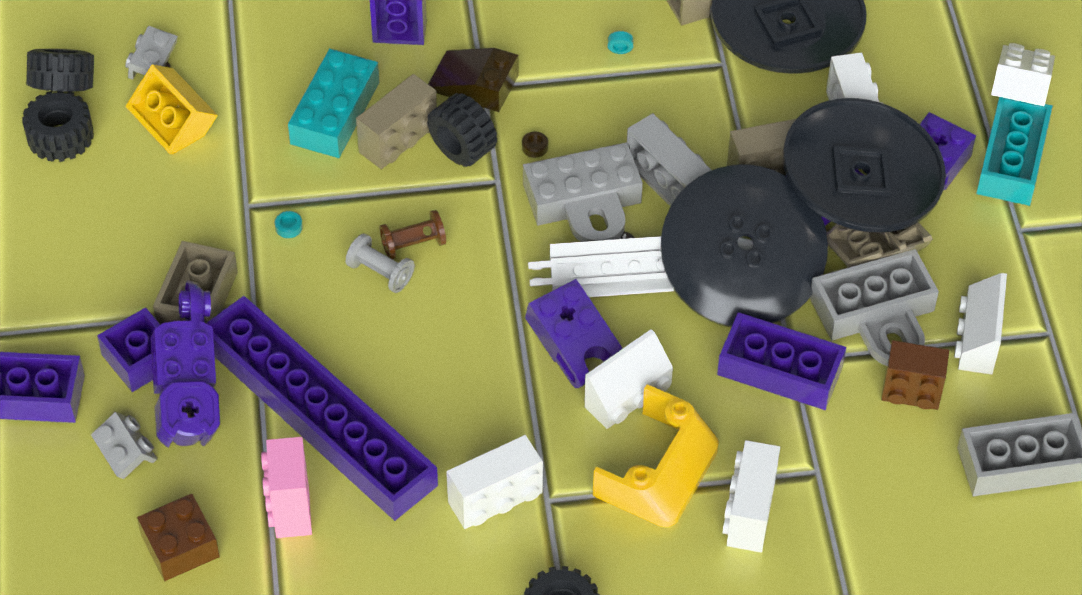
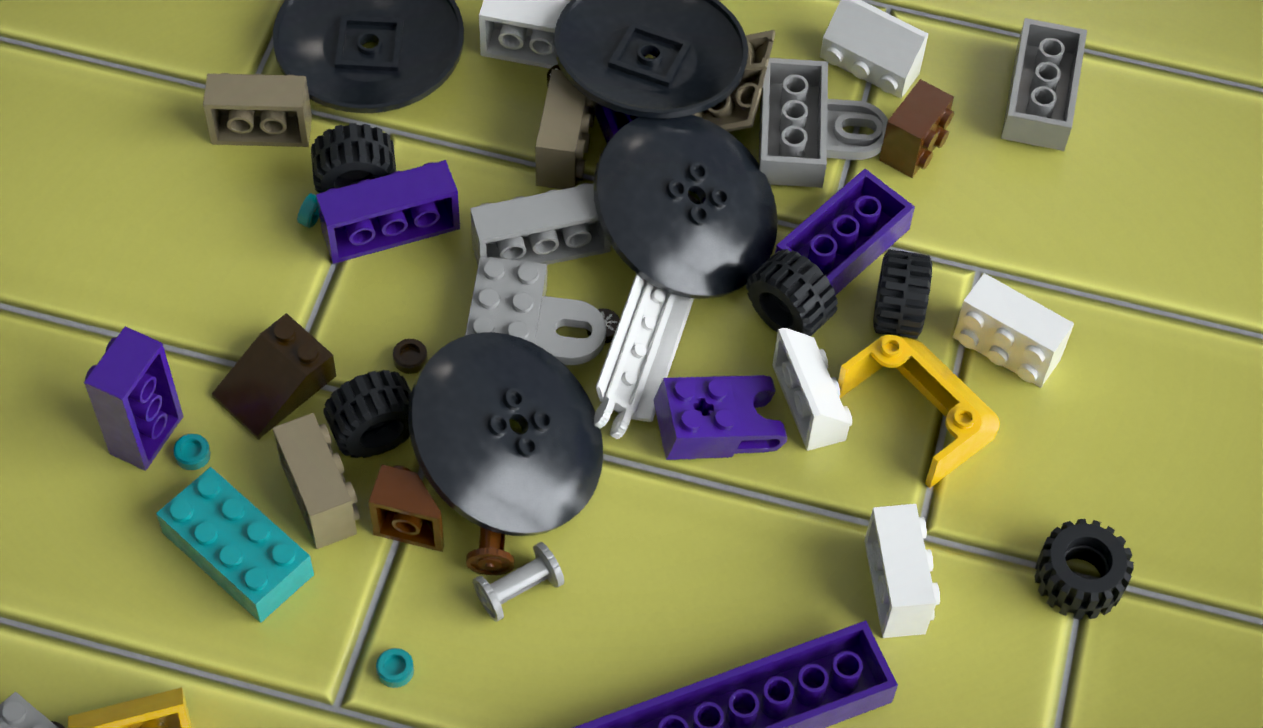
camera: 70 degrees left, 5 degrees up
none -> teal tile [173,434,211,470]
none -> black tyre [311,123,396,193]
none -> dark purple brick [316,160,460,264]
none -> reddish brown slope [368,465,444,552]
none -> black dish [408,332,603,536]
none -> black tyre [746,249,838,336]
none -> black tyre [873,249,932,339]

